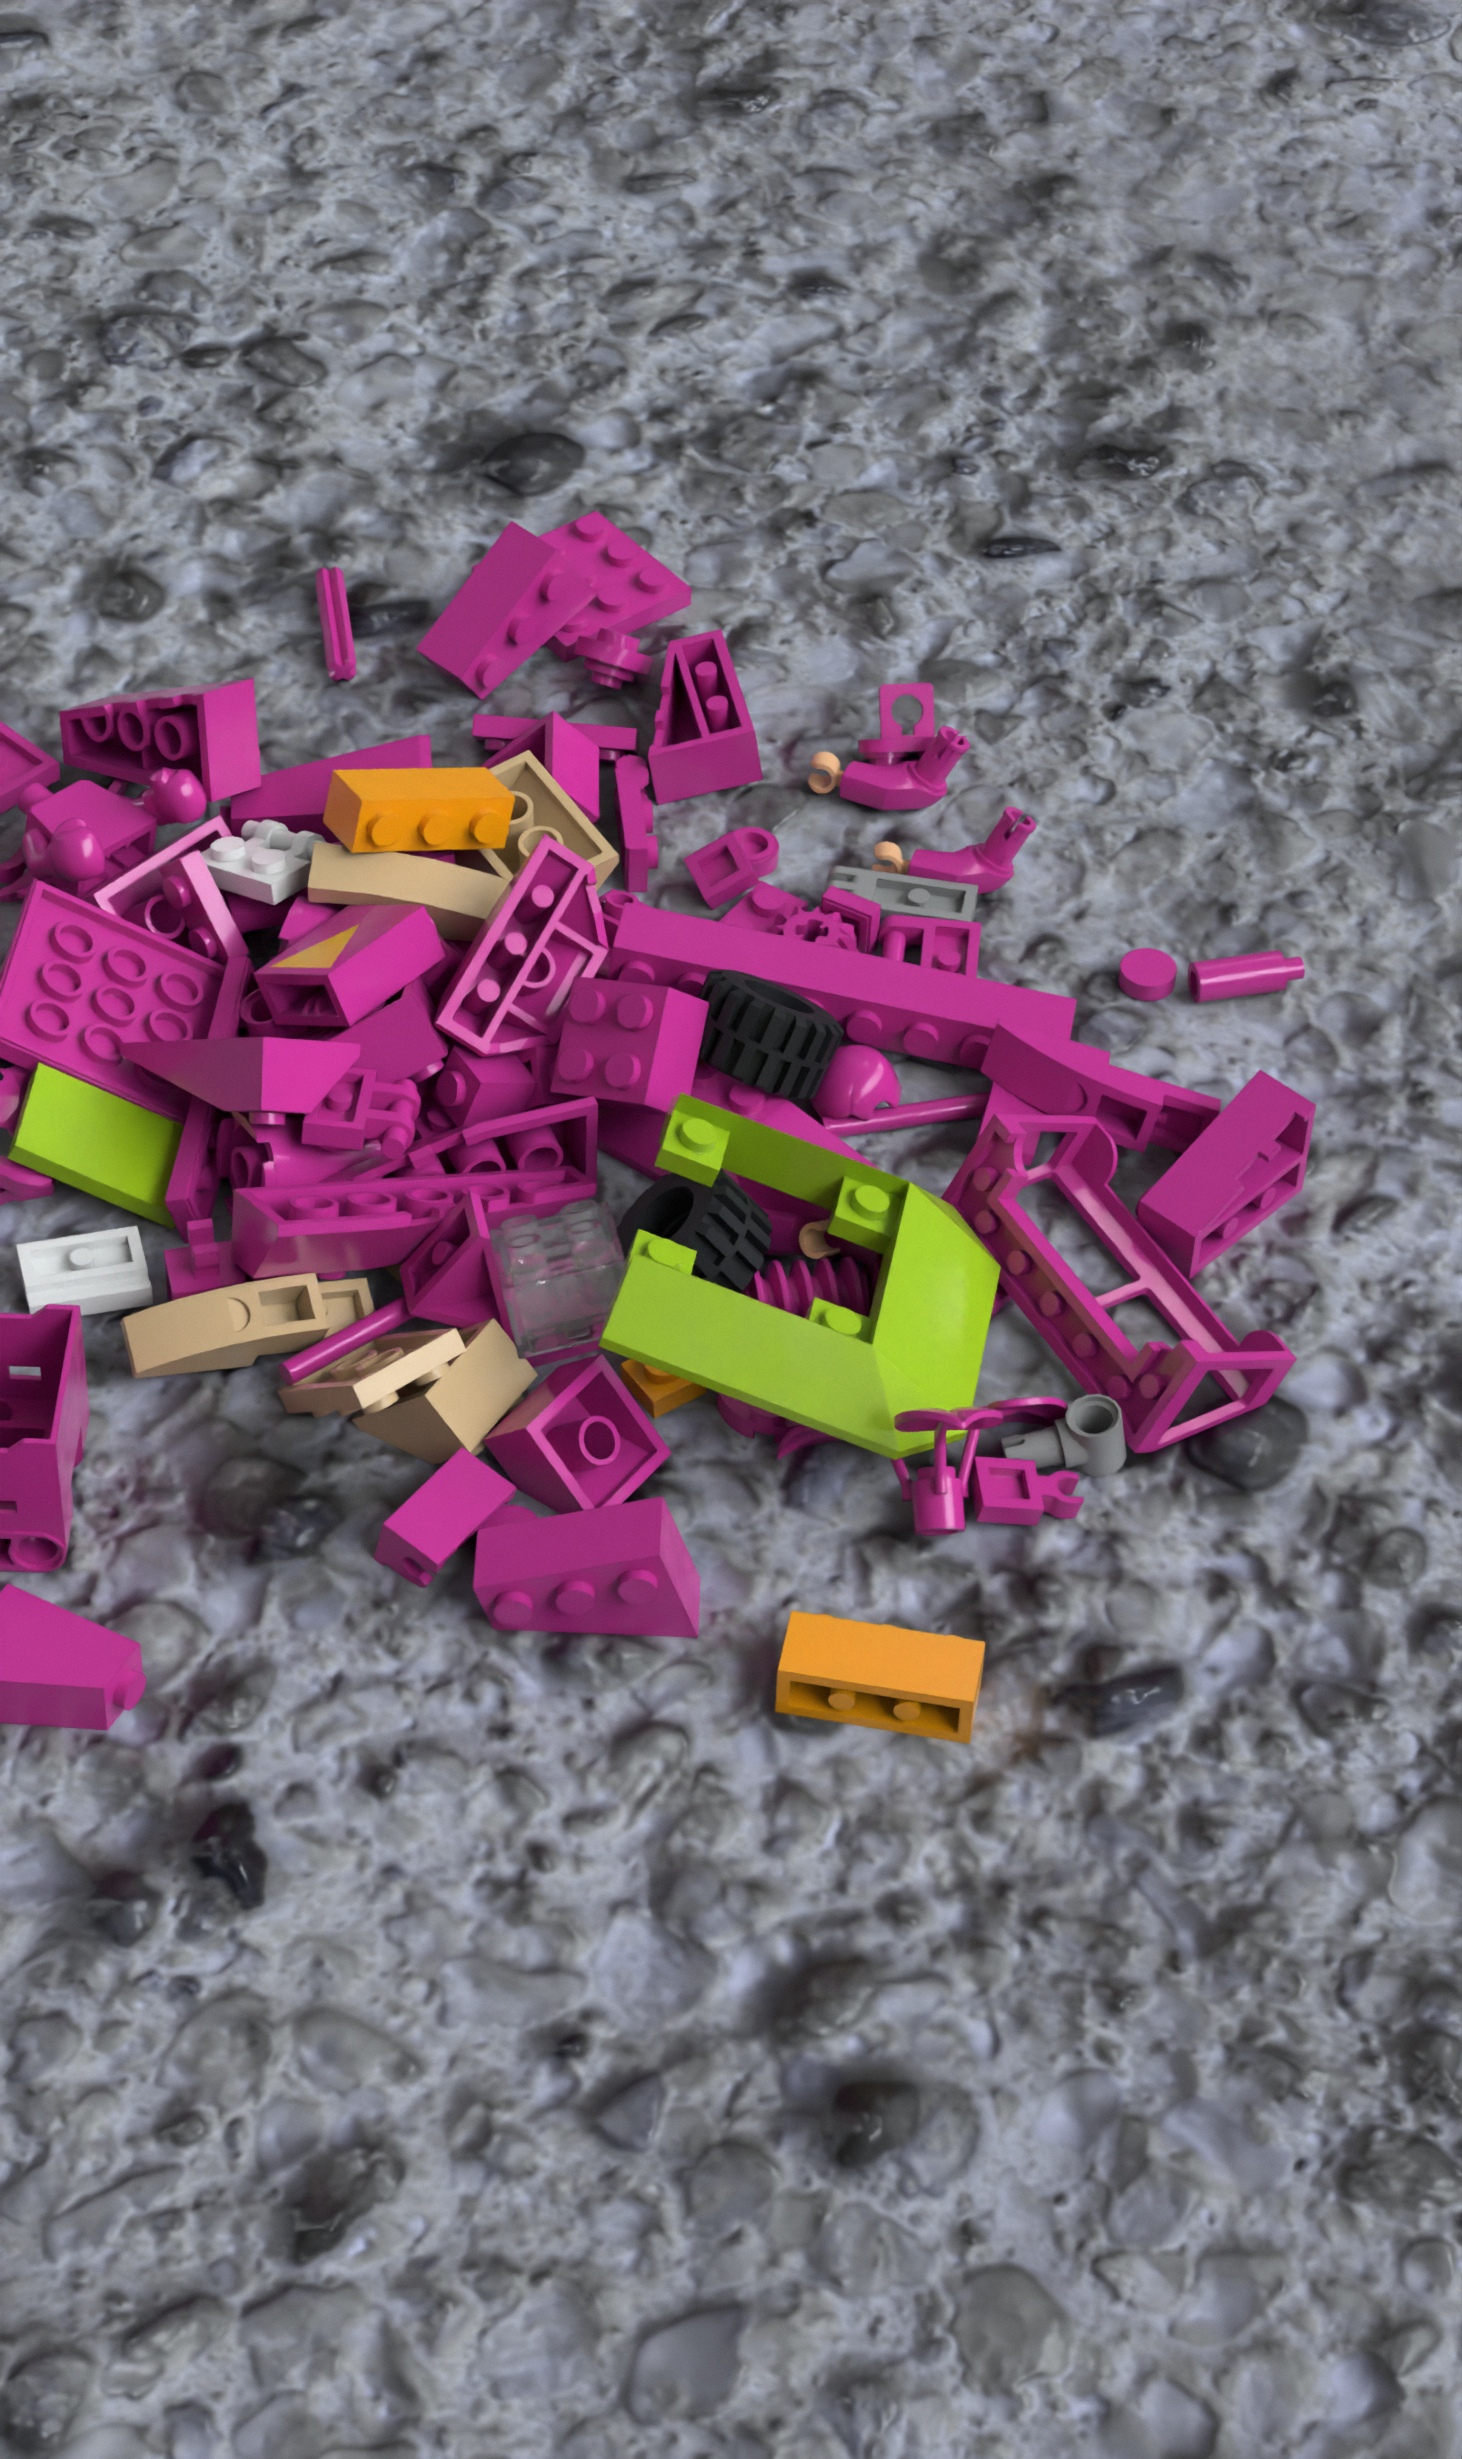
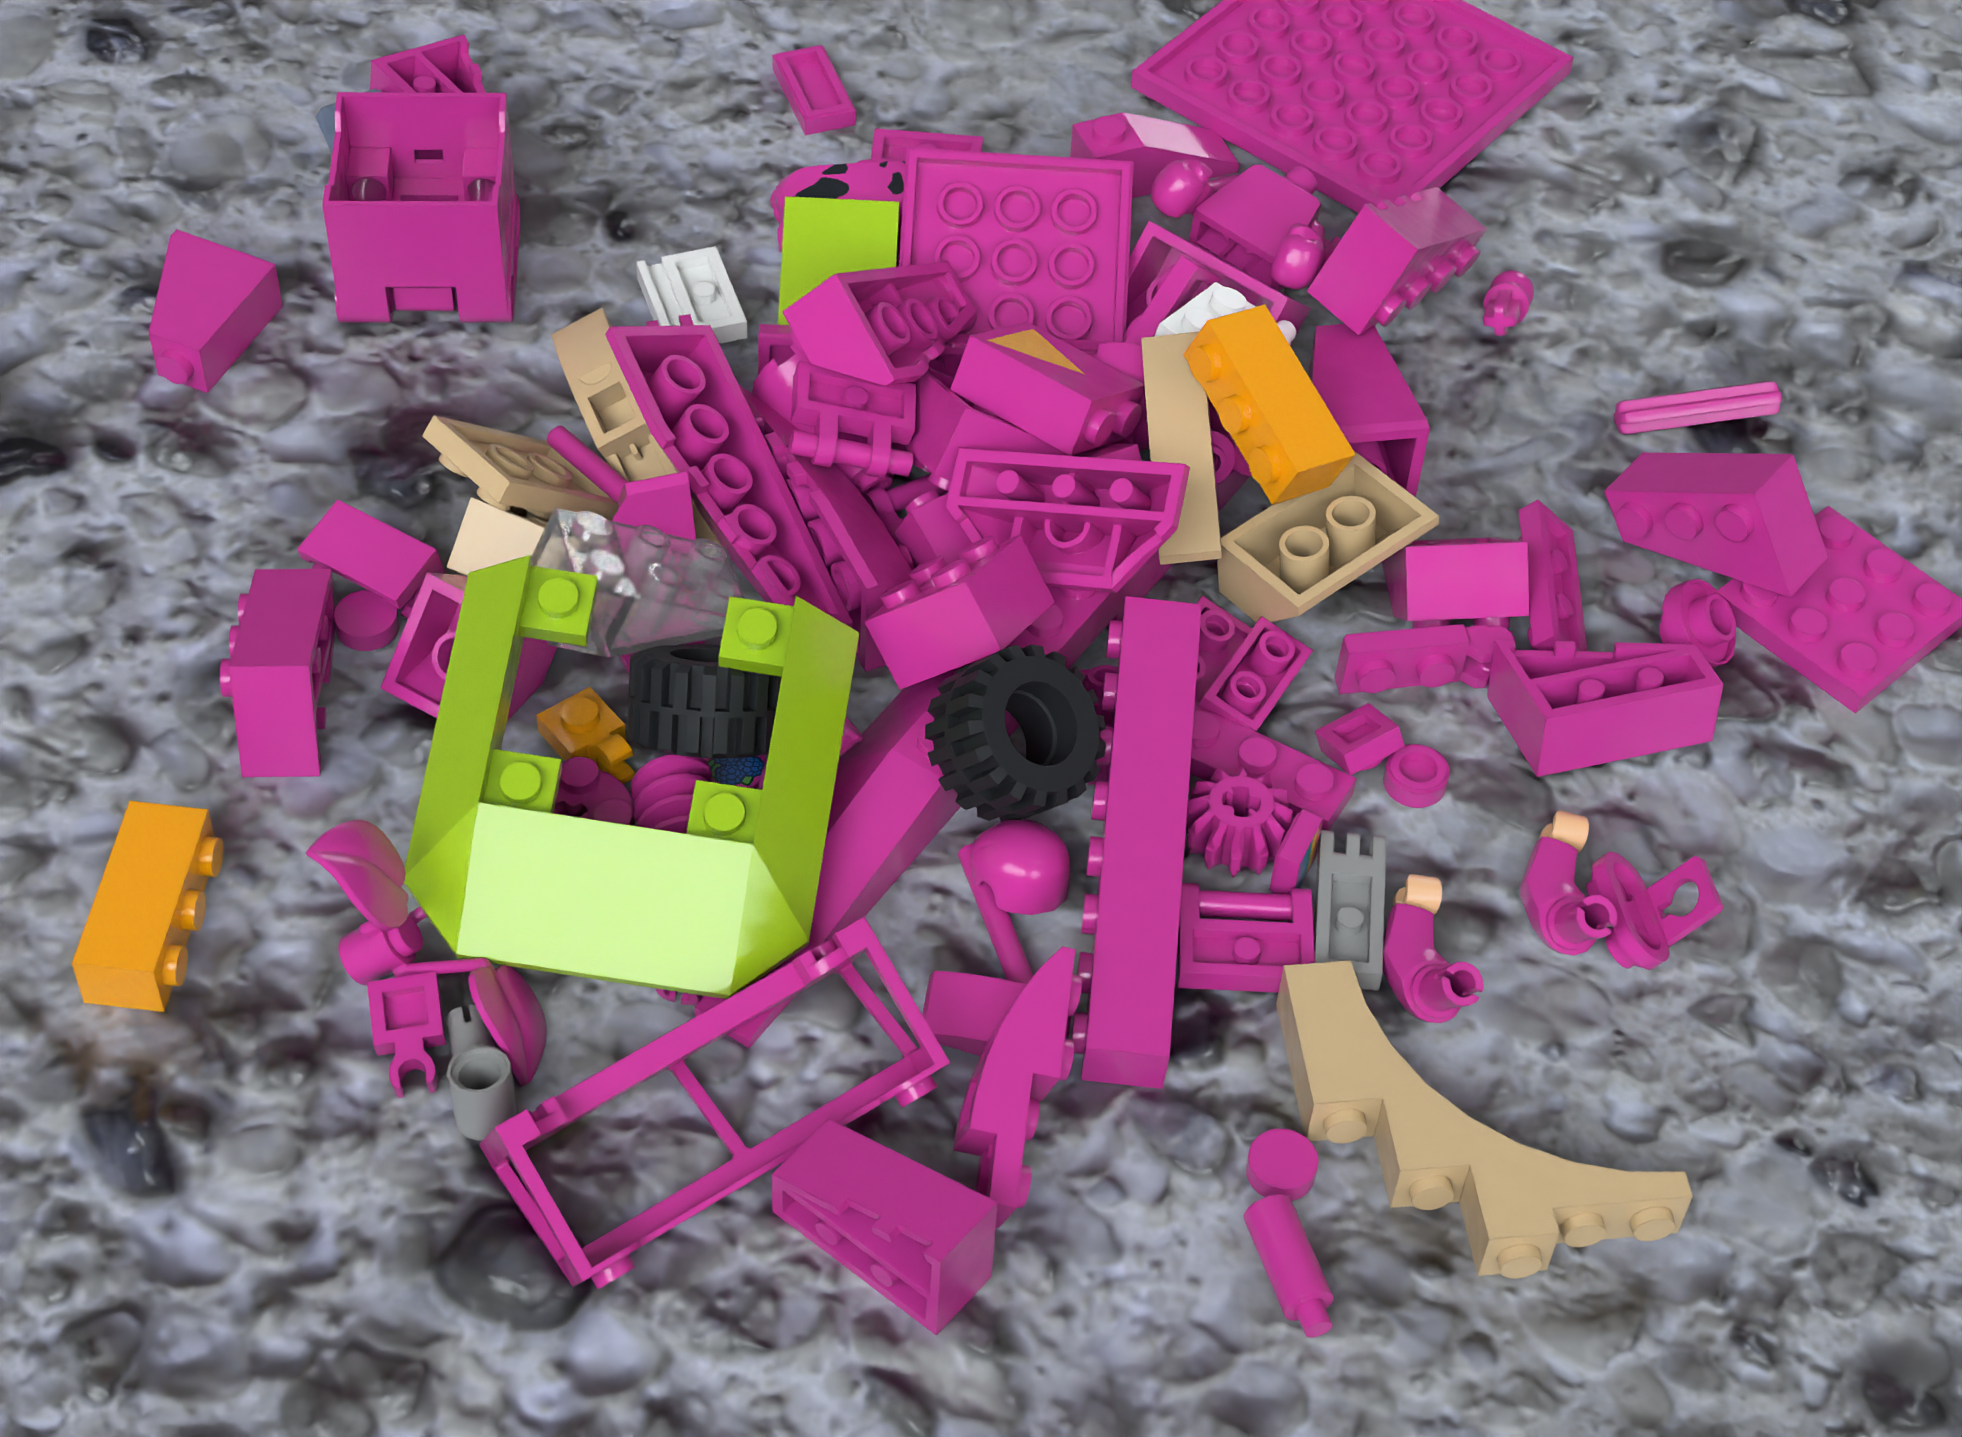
camera: 85 degrees right, 5 degrees up
none -> tan arch [1276,960,1693,1279]

